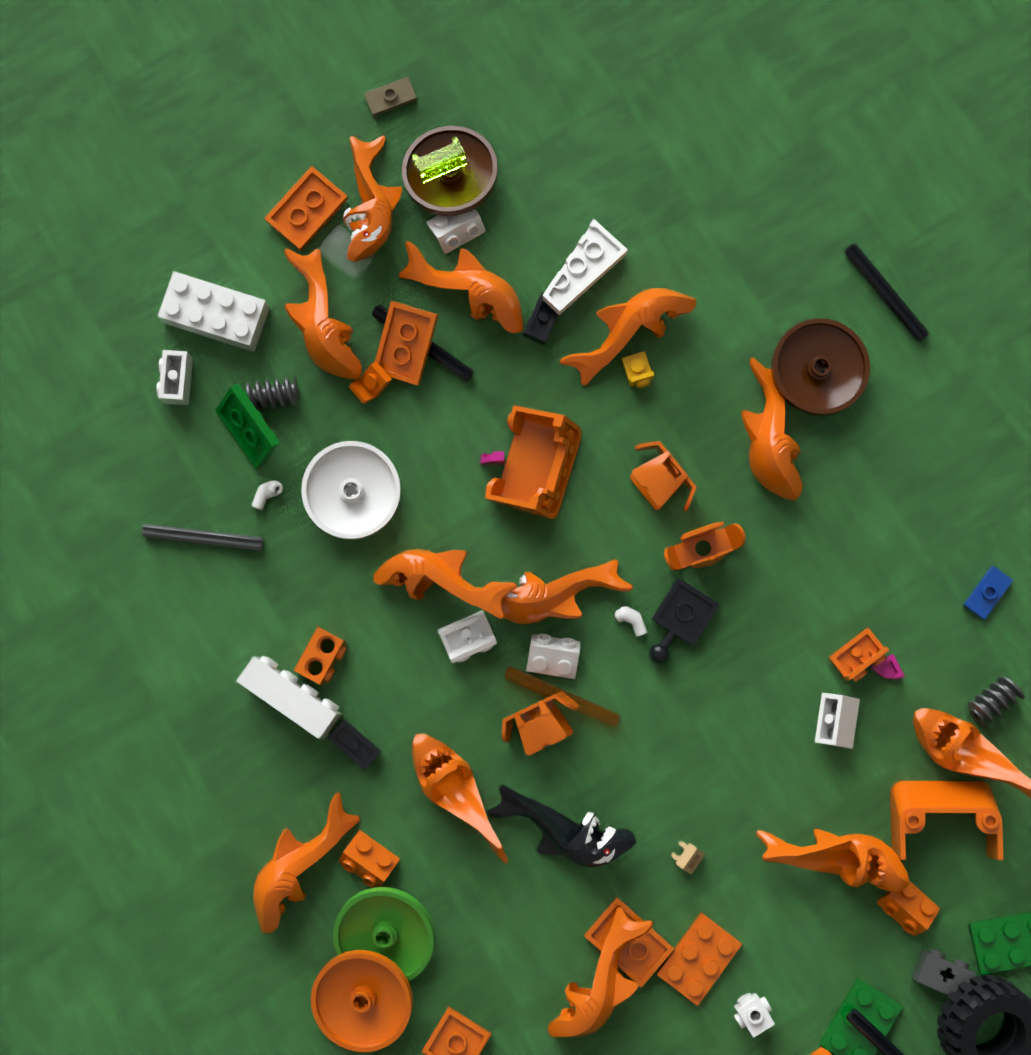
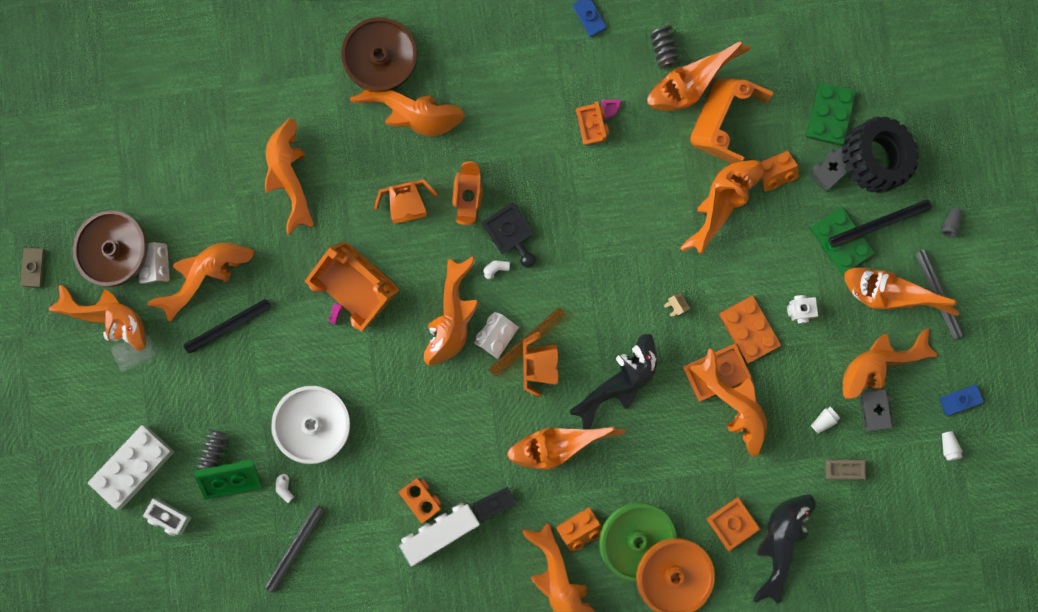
camera: 70 degrees left, 0 degrees up
orange plate [264,166,348,251] -> none
orange piece [284,248,362,379] -> none
orange bracket [349,361,392,404] -> none
orange piece [373,549,517,619] -> none
orange plate [375,301,439,386] -> none
clear neon green hinge [412,136,467,183] -> none
white bracket [438,610,497,663] -> none
black plate [523,293,558,346] -> none
white wing [542,219,628,315] -> none
yellow bracket [621,351,655,388] -> none
white brick [815,693,860,749] -> none

